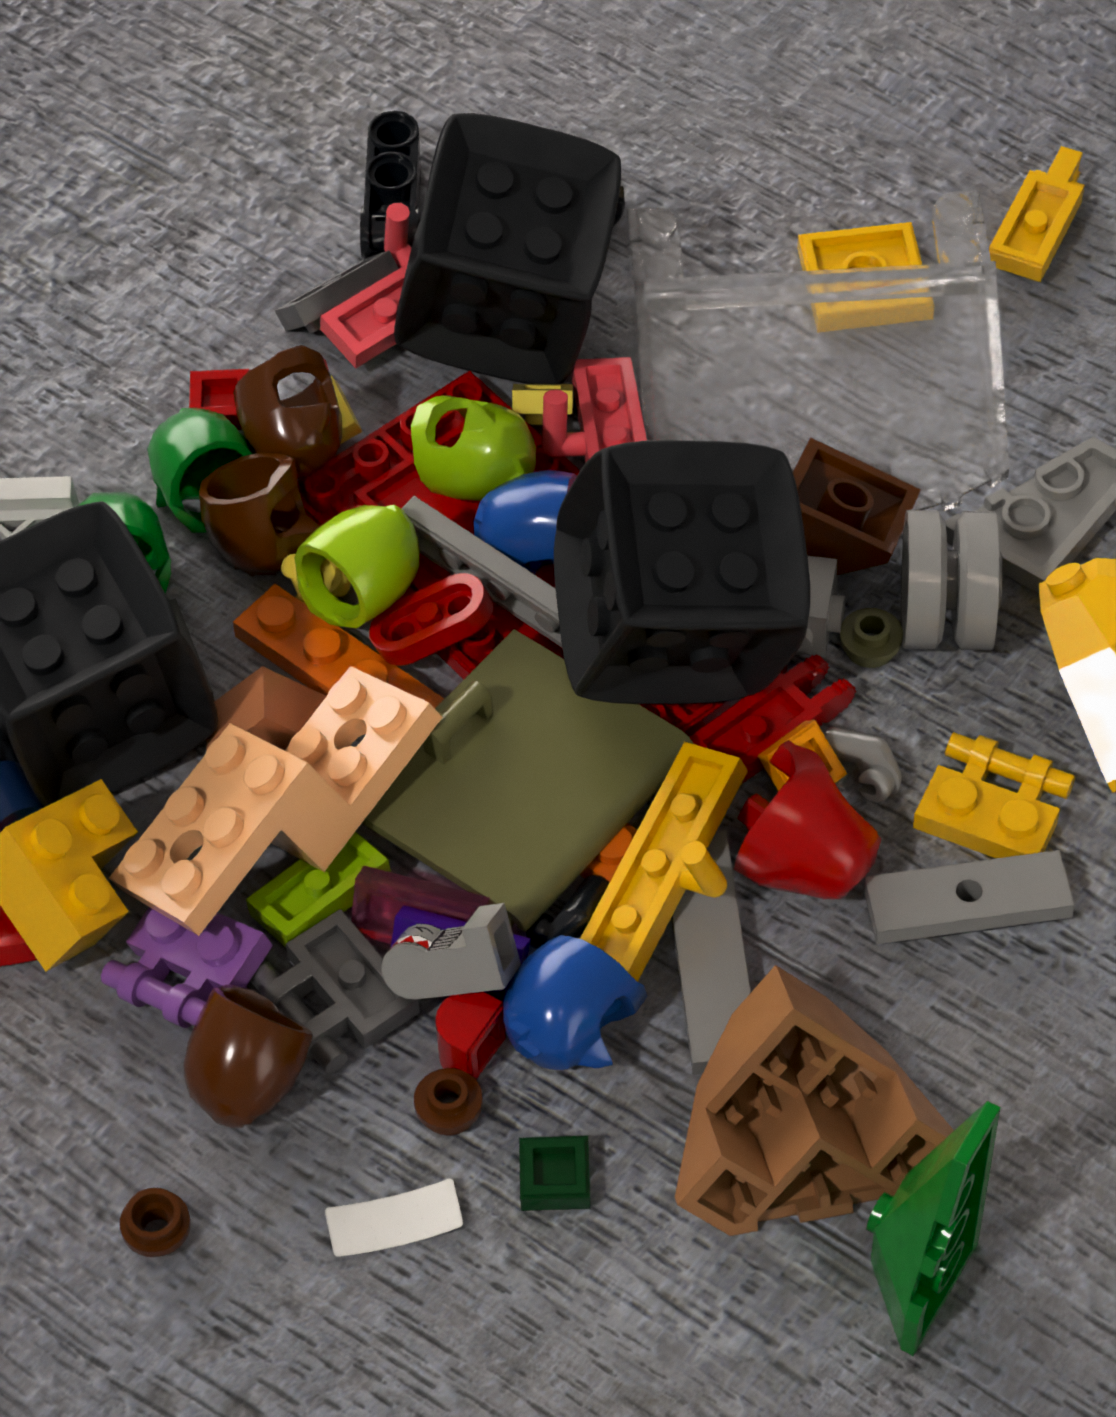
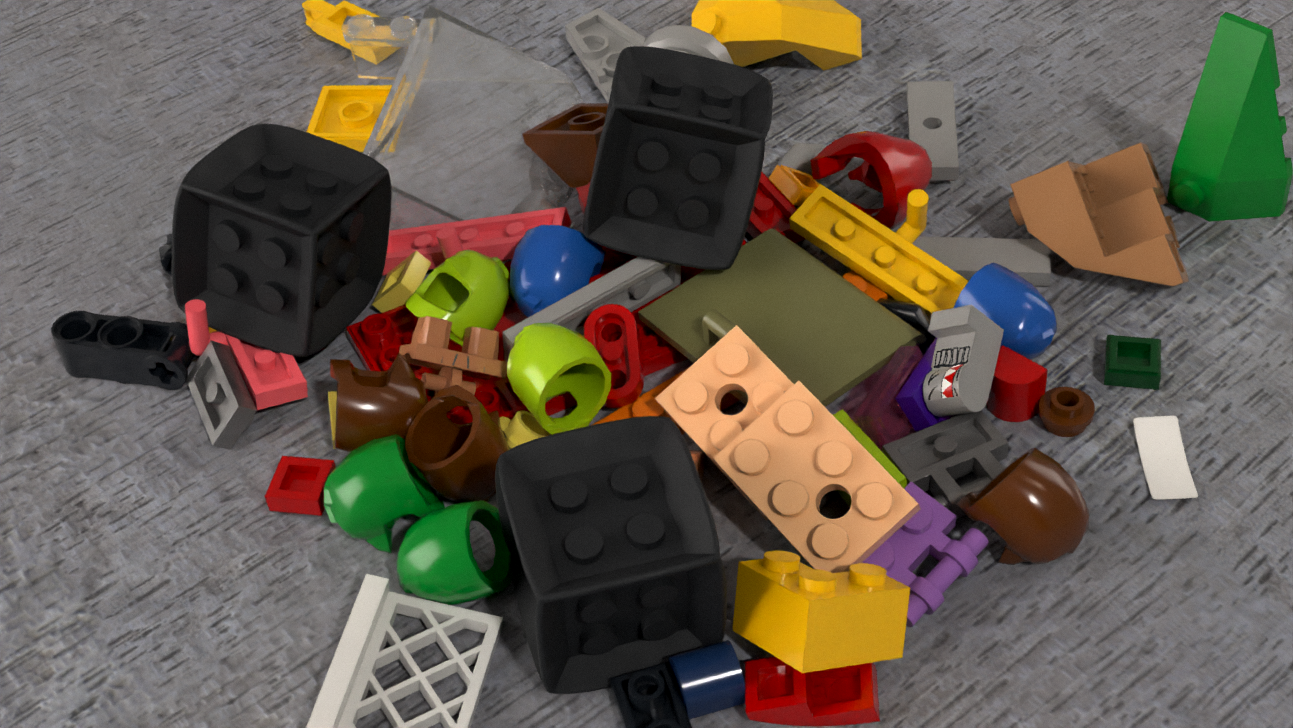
camera: 75 degrees left, 10 degrees down
reddish brown plate [120,1188,191,1257] -> none
yellow plate [913,732,1075,858] -> none
none -> nougat hips [399,316,507,395]

